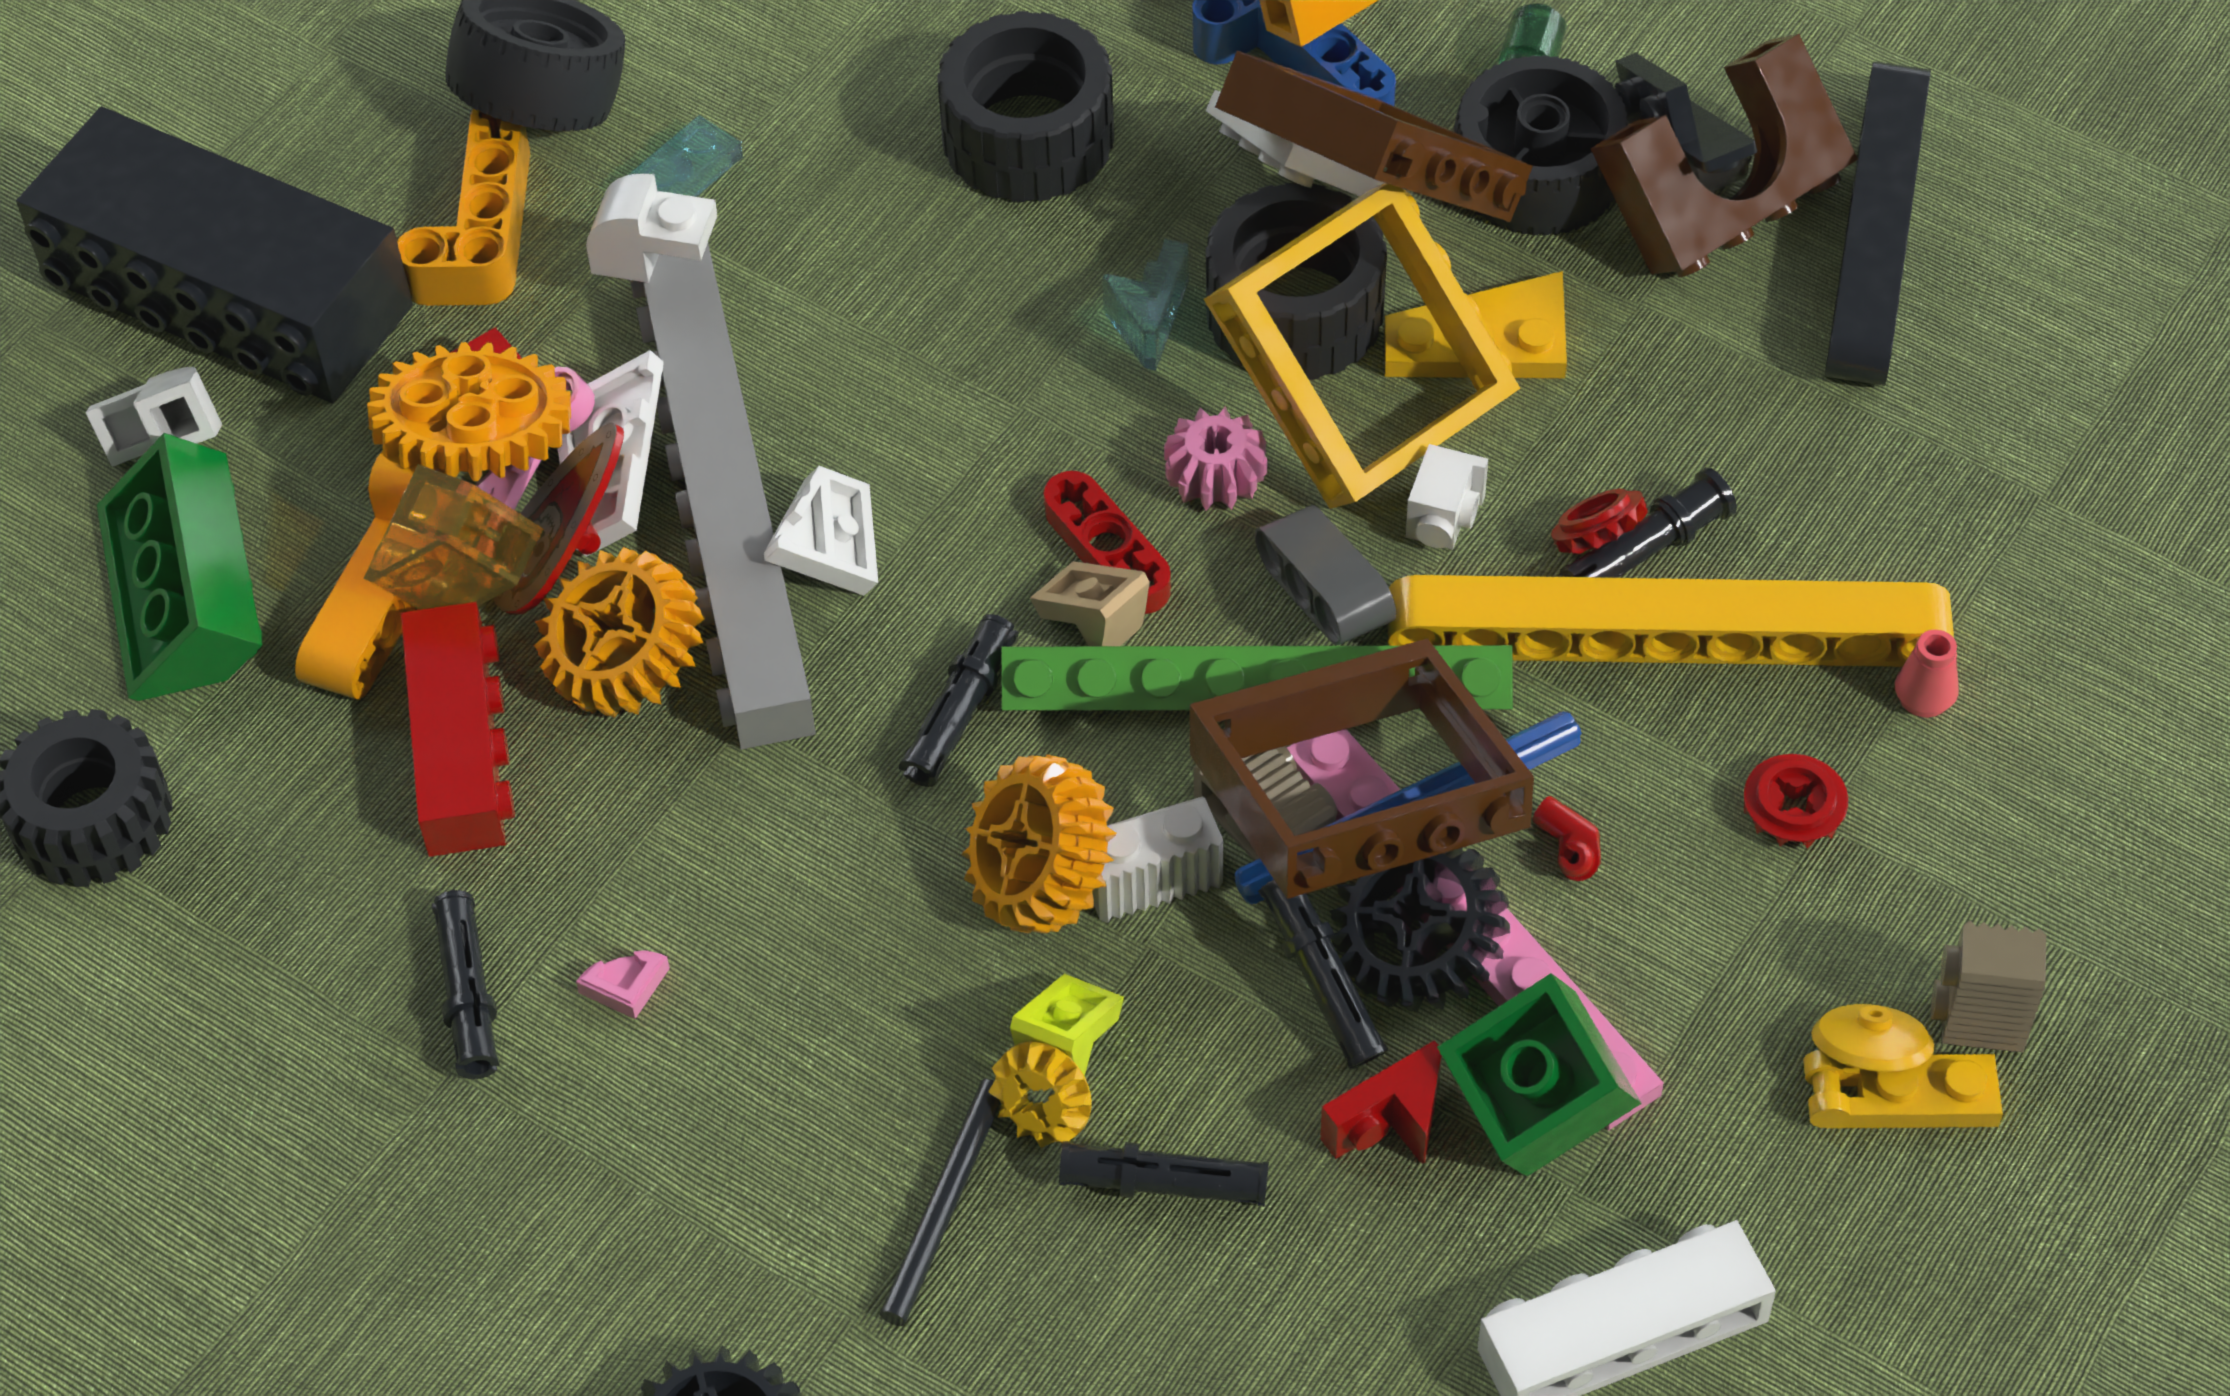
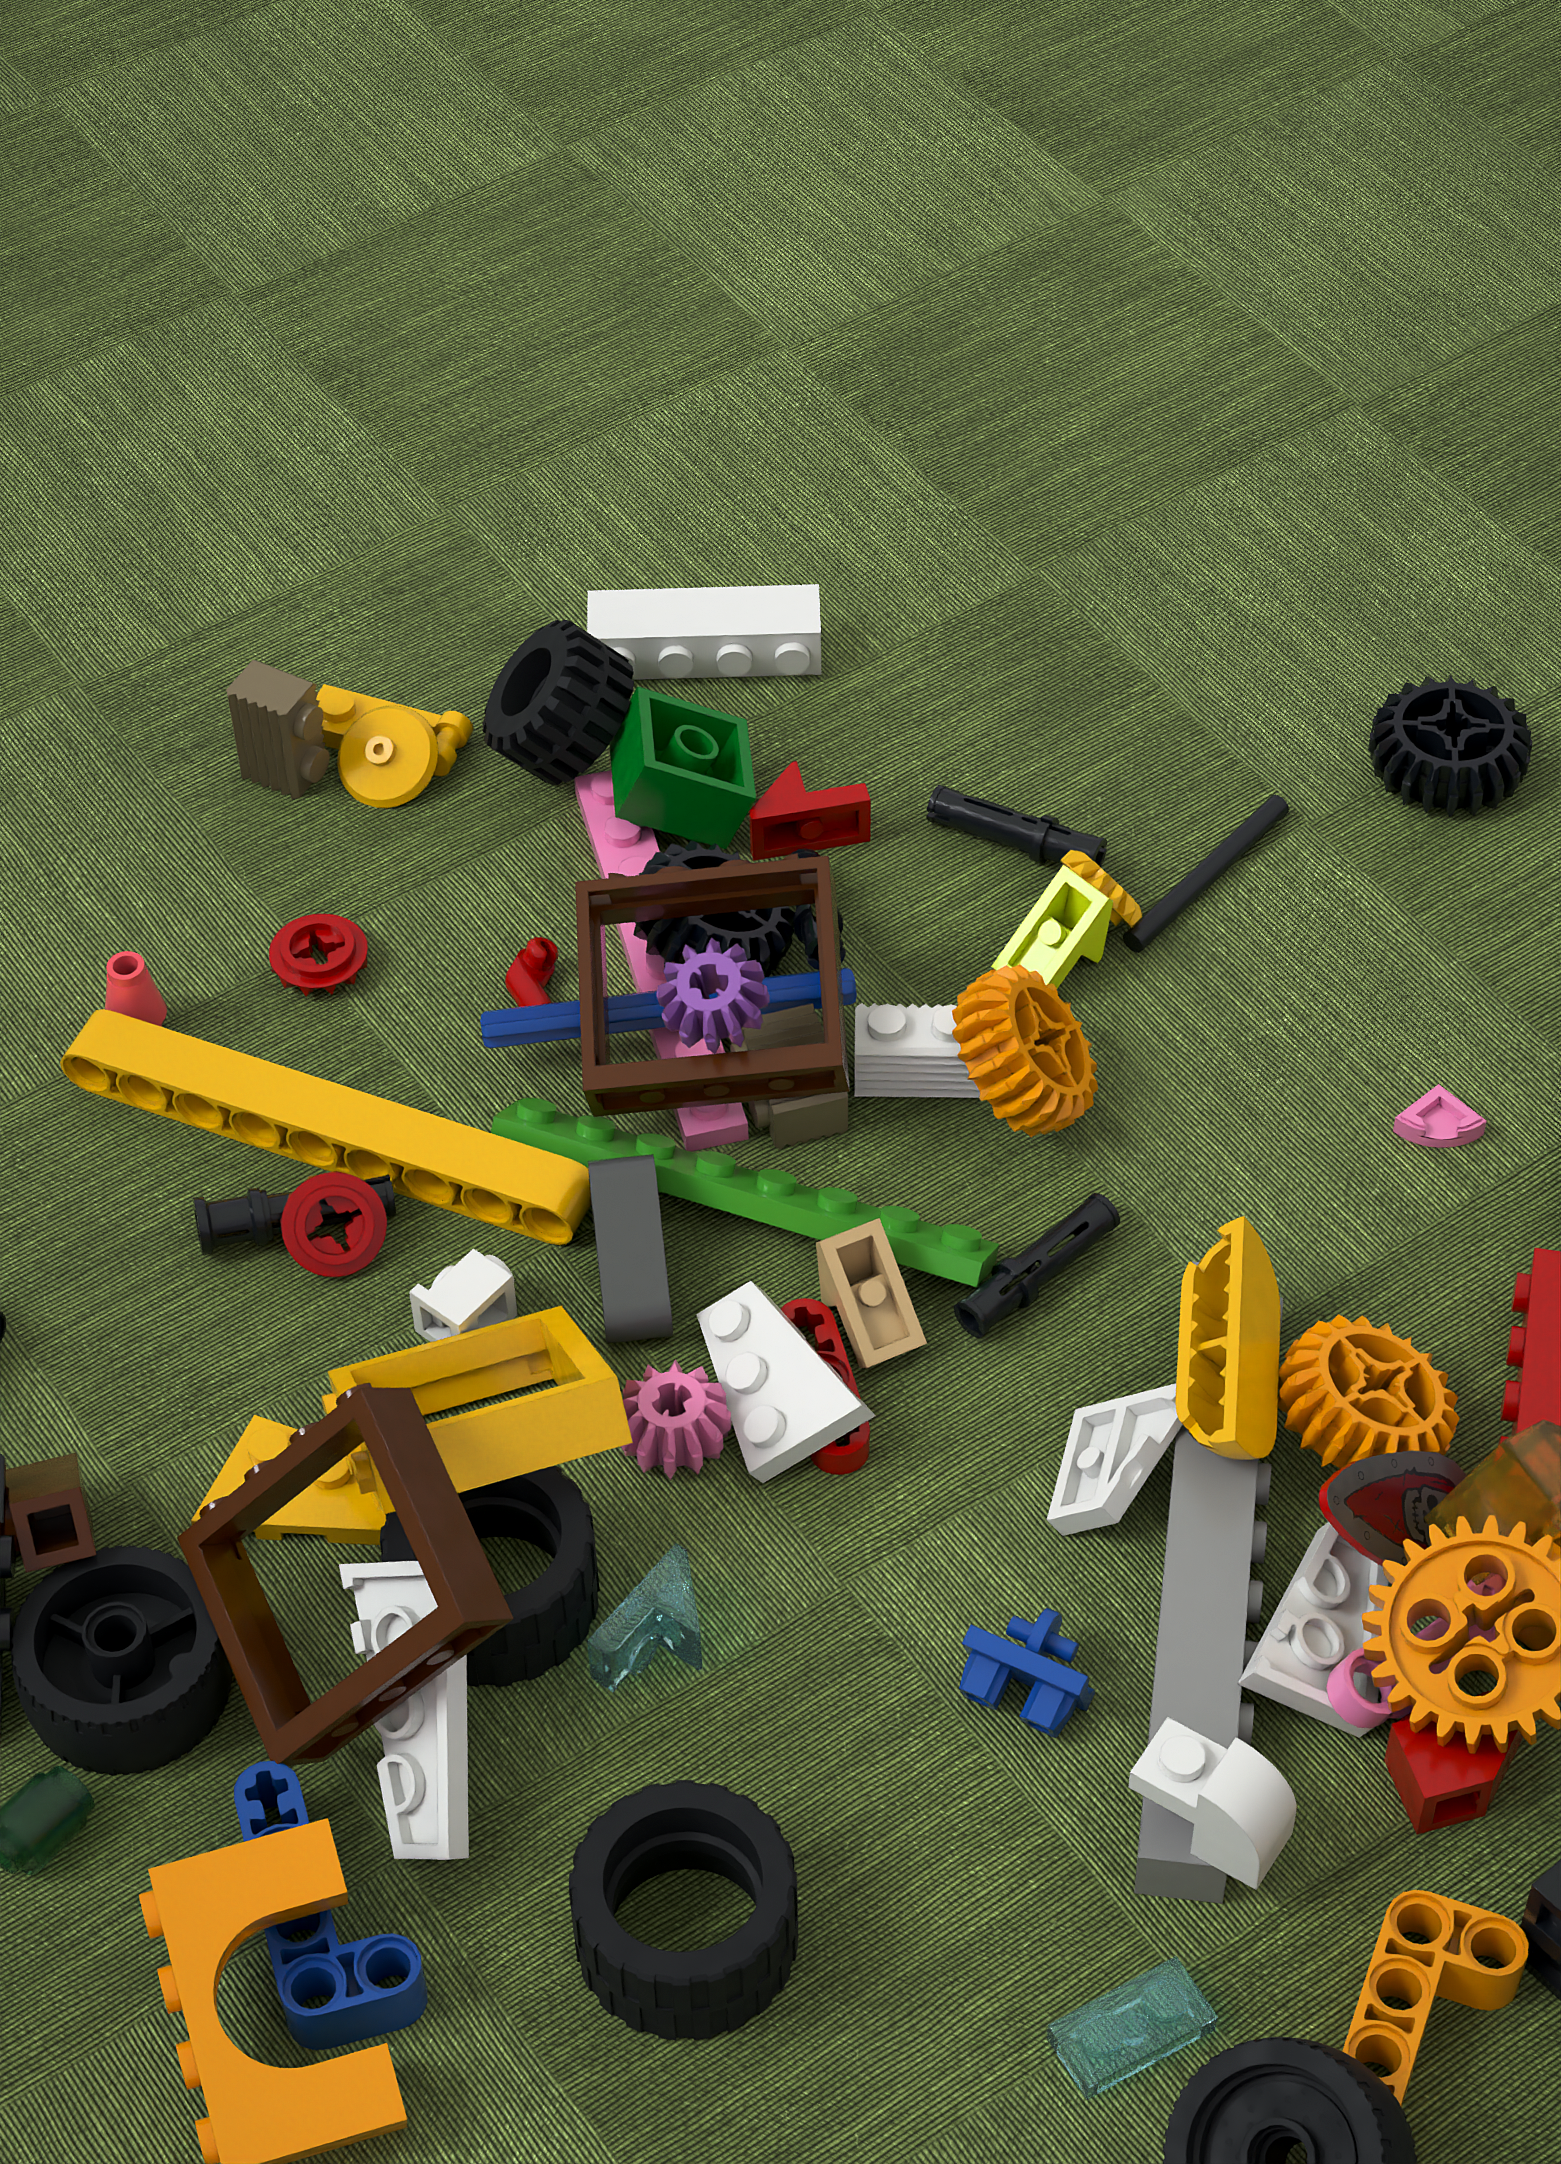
camera: 160 degrees left, 5 degrees down
none -> black tyre [483,619,634,785]
none -> medium lavender gear [657,937,770,1054]
none -> white wing [697,1281,876,1483]
none -> blue hips [959,1608,1095,1738]
none -> yellow brick [1175,1216,1281,1460]

